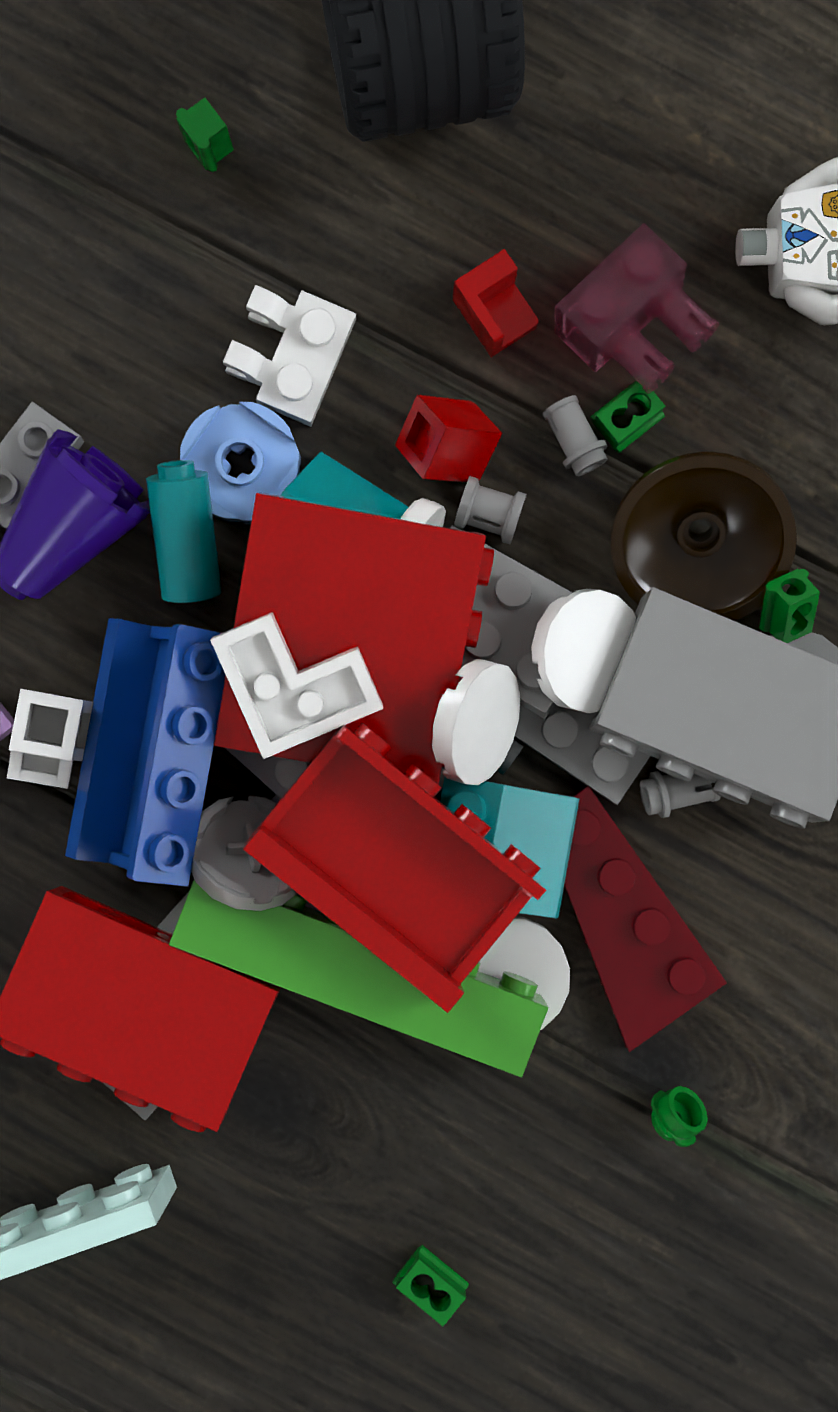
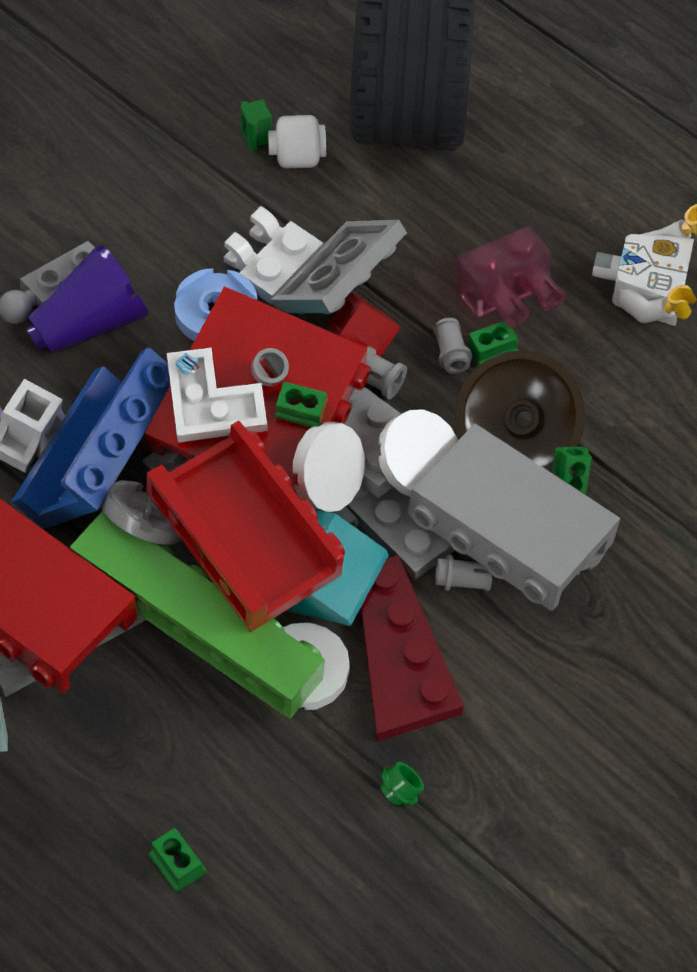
camera: 15 degrees right, 30 degrees down
teal brick [146,460,222,603] -> none
red panel [453,248,538,358] -> none
none -> medium azure piece [175,353,199,376]
none -> light grey hinge [251,348,289,386]
none -> white head [268,115,326,169]
none -> light grey plate [270,220,407,314]
none -> green piece [275,382,328,427]

